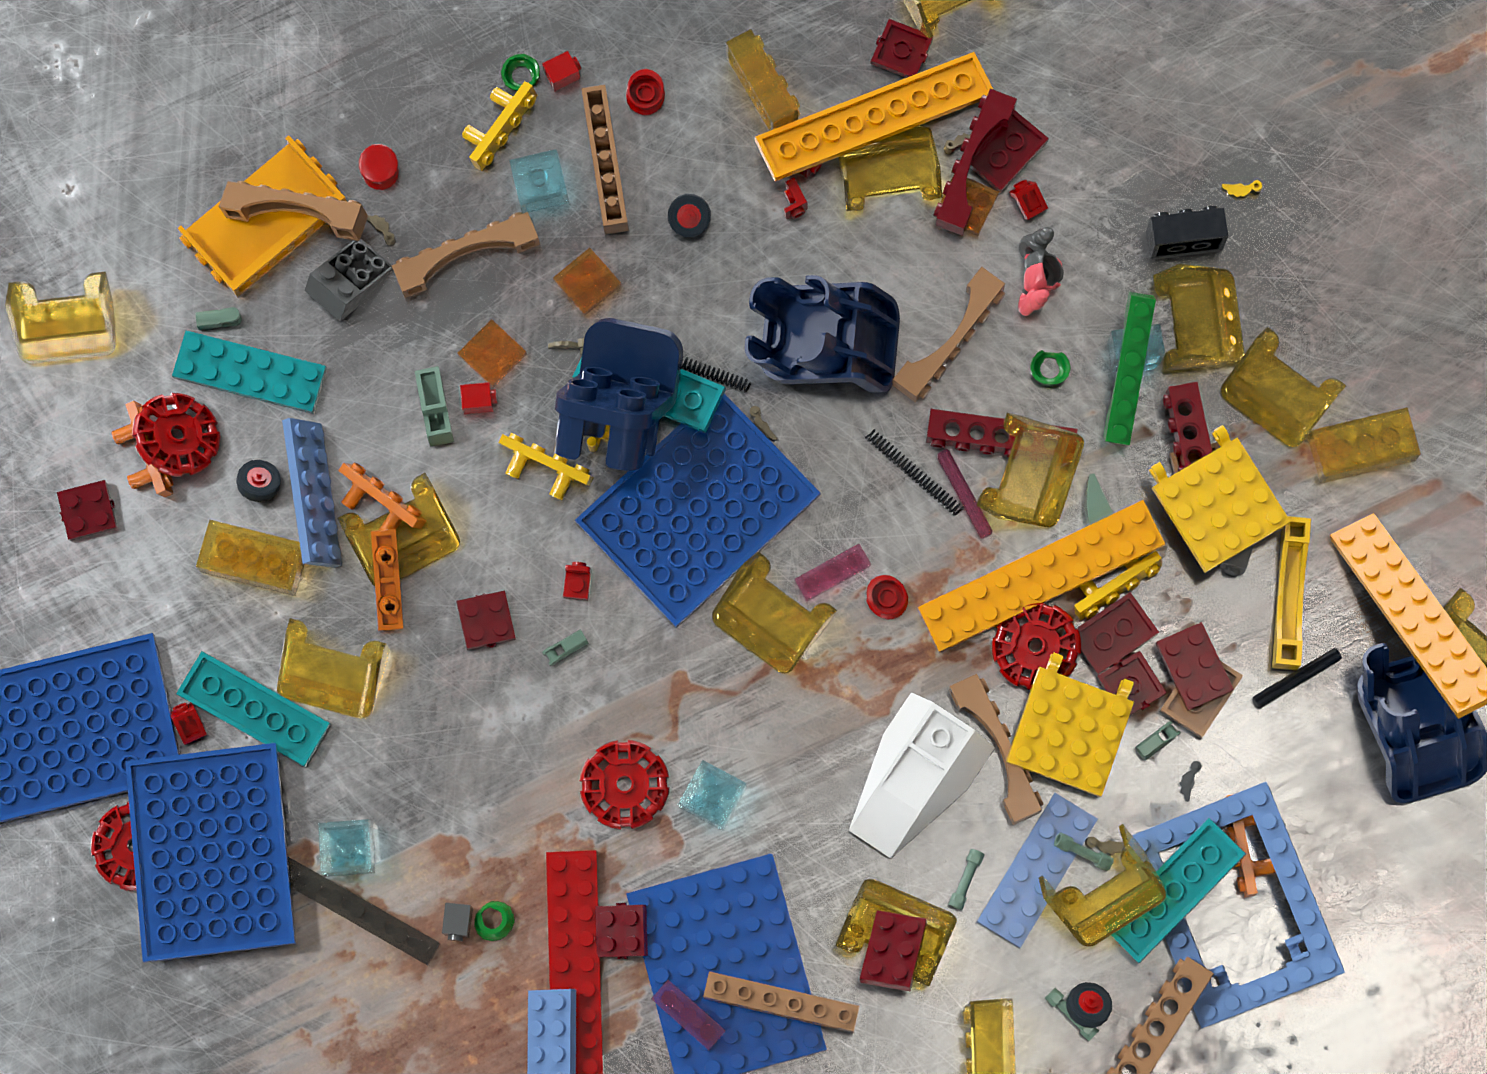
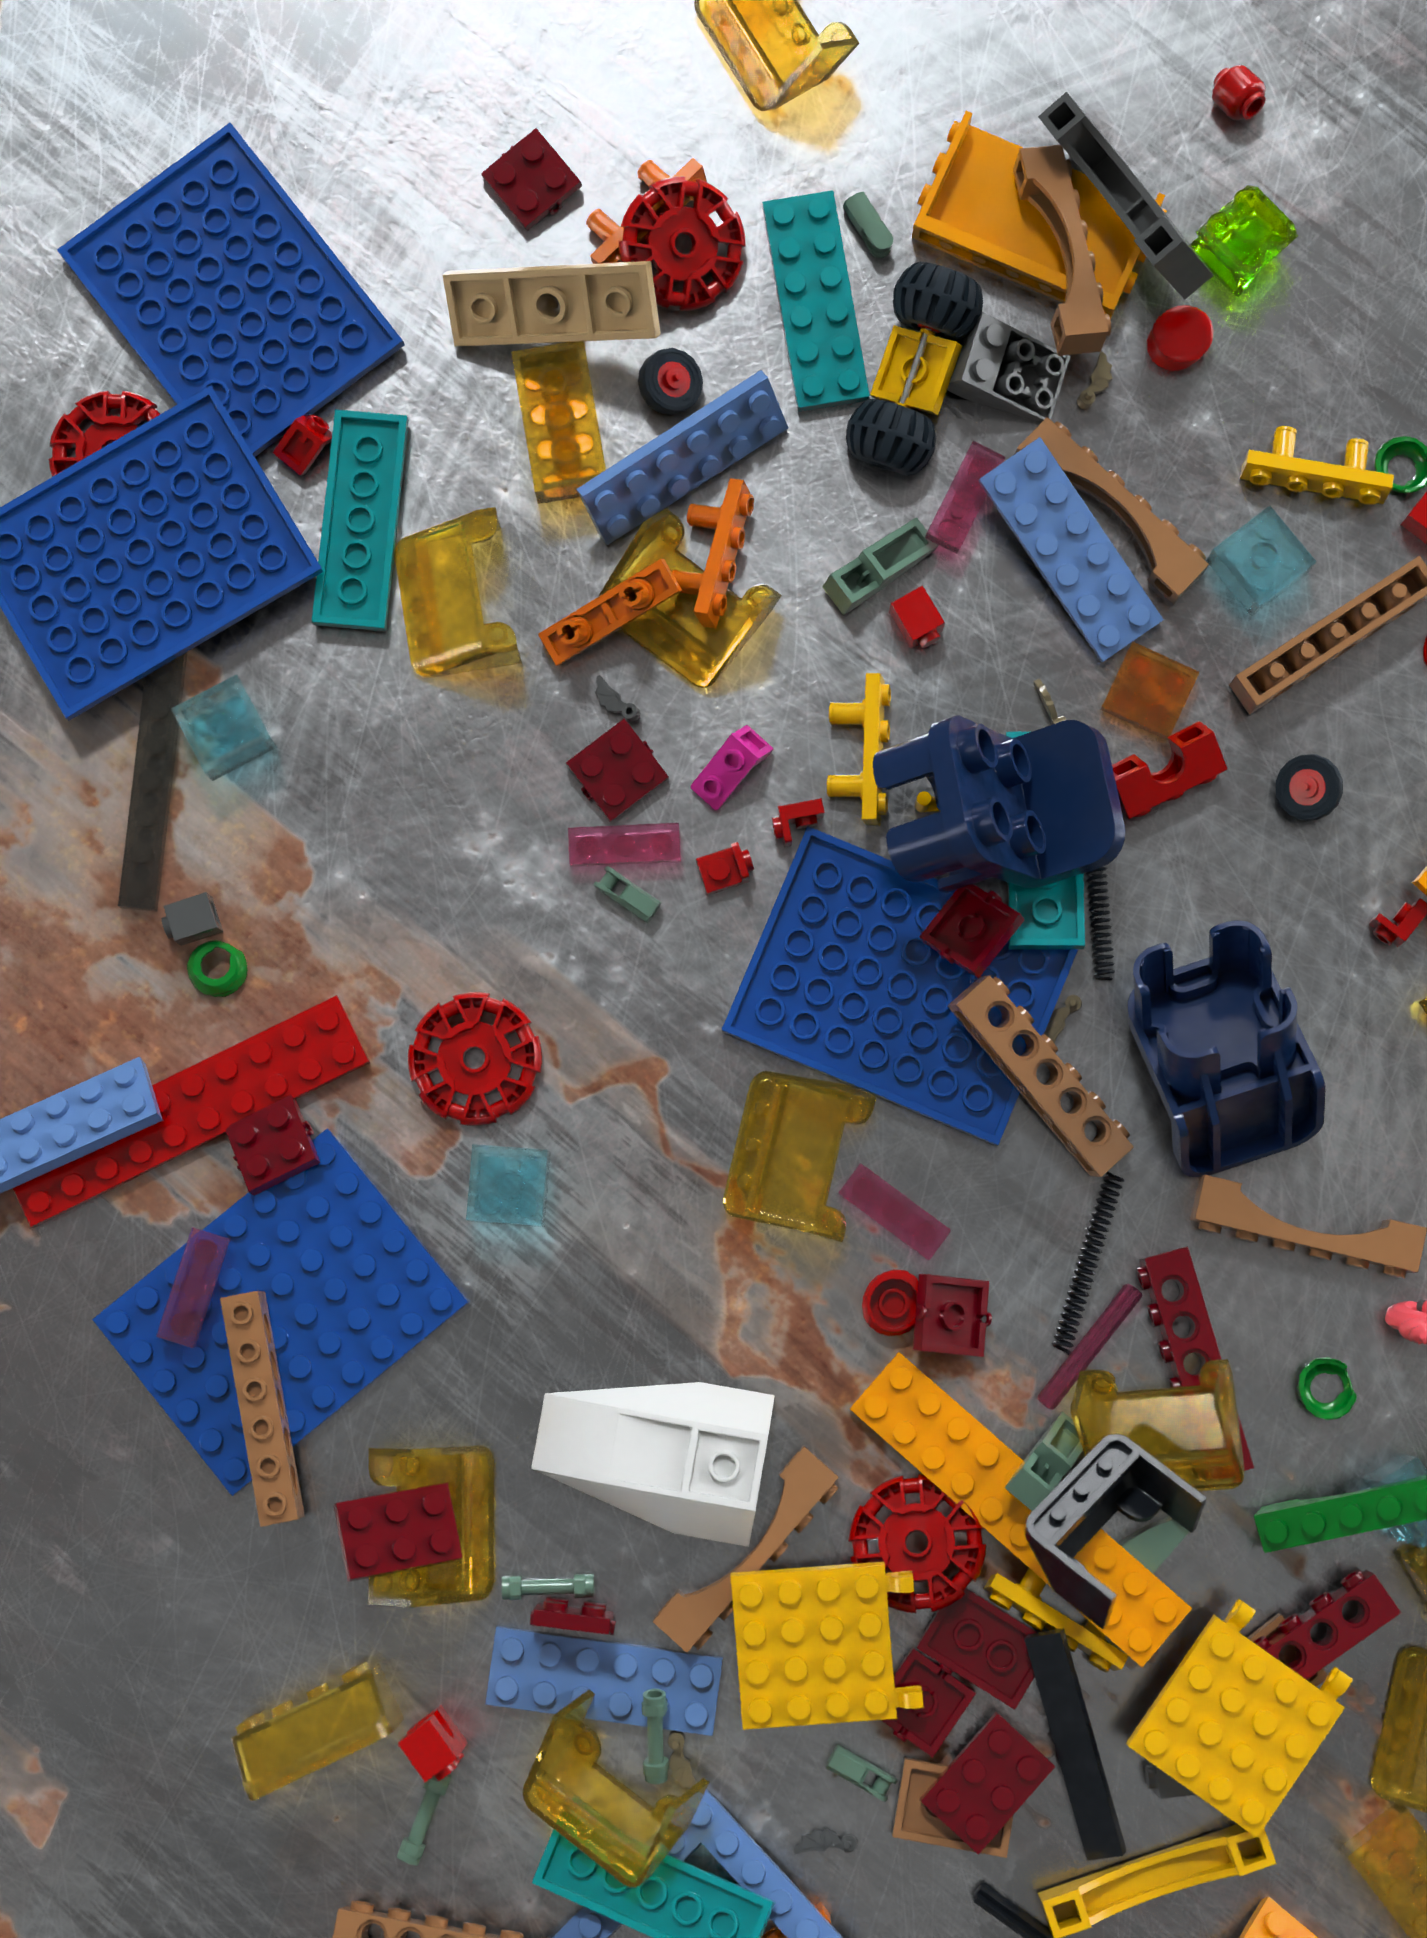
camera: 65 degrees right, 5 degrees up
clear orange plate [457,319,527,388] -> none
black wheel [1066,982,1112,1028] -> none
none -> red arch [397,1705,468,1783]
none -> tan plate [442,261,661,346]
none -> dark red plate [530,1597,616,1635]
none -> clear pink plate [568,823,681,867]
none -> dark grey piece [595,675,641,722]
none -> dark pink bracket [691,725,774,810]
none -> red bracket [772,798,825,847]
none -> black plate [846,262,983,476]
none -> dark red plate [913,1274,992,1357]
none -> dark red plate [919,884,1025,978]
none -> clear pink plate [924,441,1005,554]
none -> medium nougat brick [947,975,1134,1177]
none -> medium blue plate [978,437,1164,662]
none -> sand green slope [1004,1411,1091,1511]
none -> black windscreen [1024,1434,1207,1630]
none -> black tile [1024,1628,1127,1861]
none -> dark grey arch [1038,91,1214,299]
none -> red arch [1112,721,1228,819]
none -> clear neon green piece [1191,185,1298,297]
none -> red head [1212,65,1266,120]

